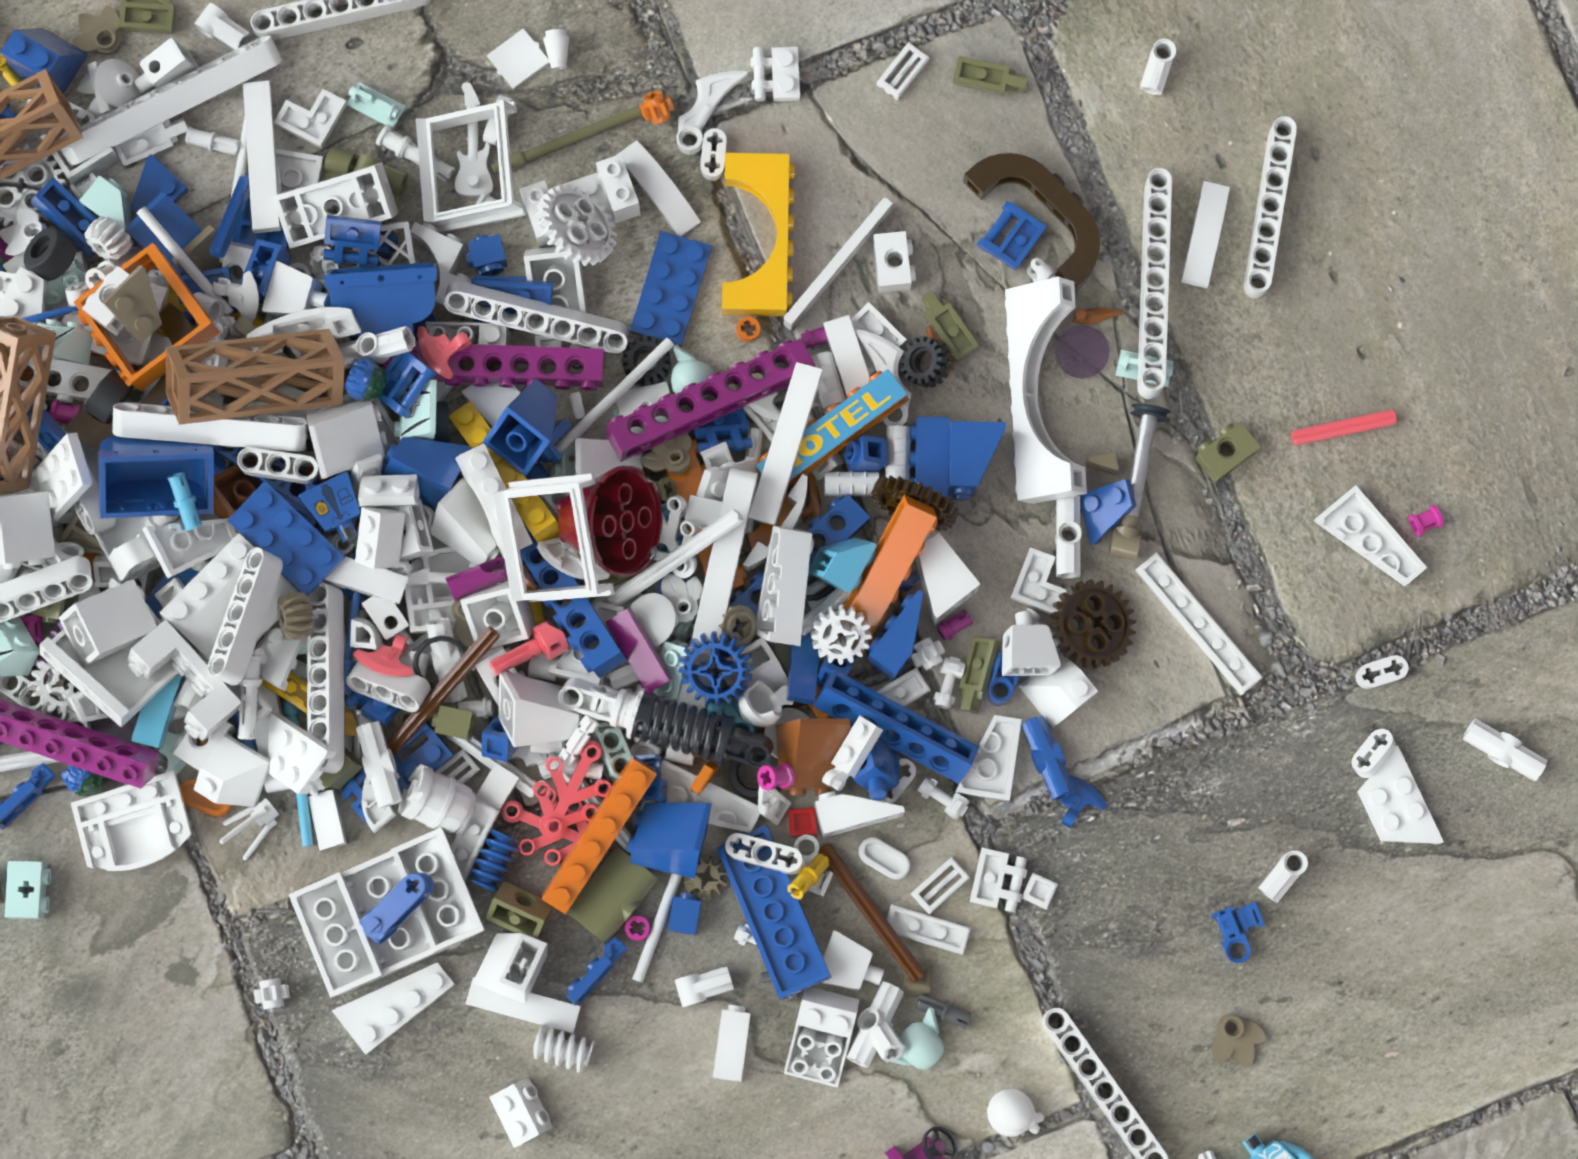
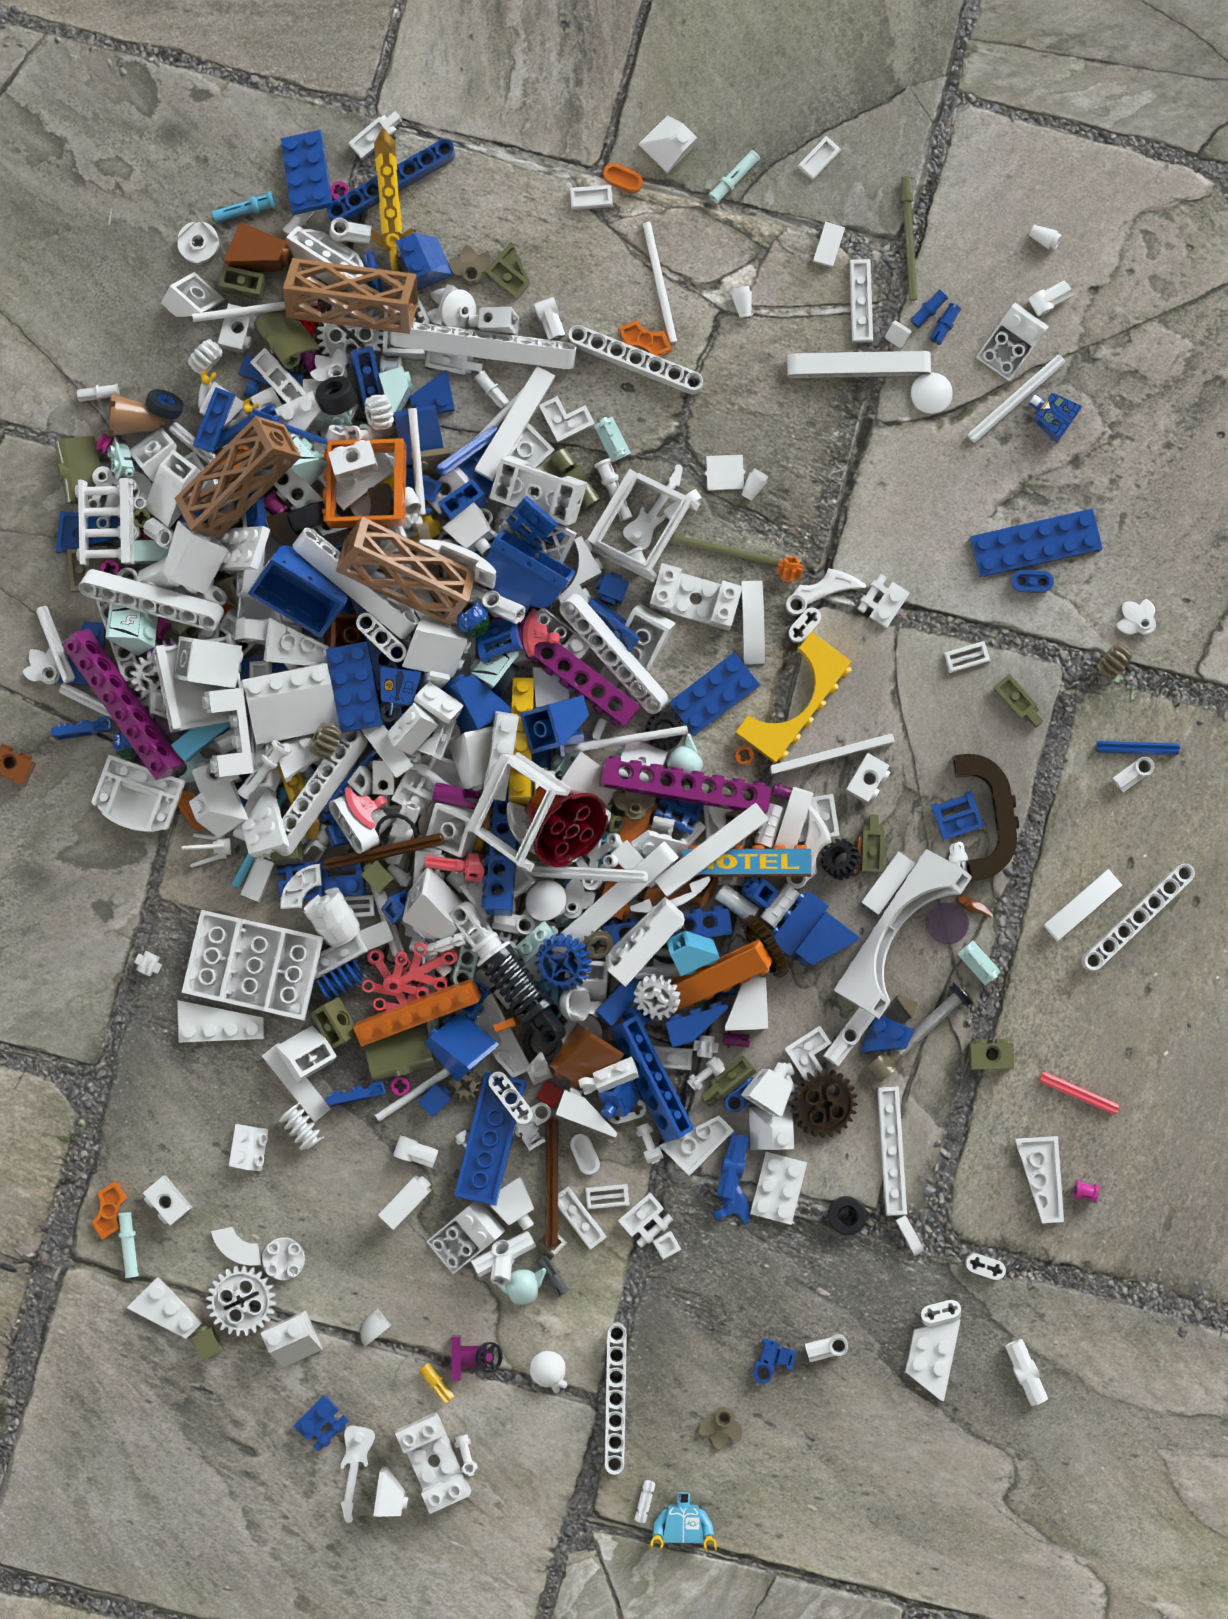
camera: 40 degrees right, 5 degrees up
light aqua brick [5,861,51,919] -> none
dark tan wing [101,265,162,343] -> none
medium azure pin [167,472,202,530] -> none
white beam [207,547,283,686] -> none
white piece [213,271,259,323] -> none
white piece [356,721,403,808] -> none
piece [359,873,434,945] -> none
white gear [536,184,617,266] -> none
tile [605,607,673,691] -> none
dark pink bush [757,763,795,791] -> none
yellow axle [787,853,829,899] -> none
white beam [1137,168,1172,400] -> none
none -> white plate [750,1152,807,1225]
none -> black tyre [827,1196,867,1235]
none -> white tile [861,851,915,915]
none -> white beam [896,1216,924,1256]
none -> blue axle [1096,741,1180,755]

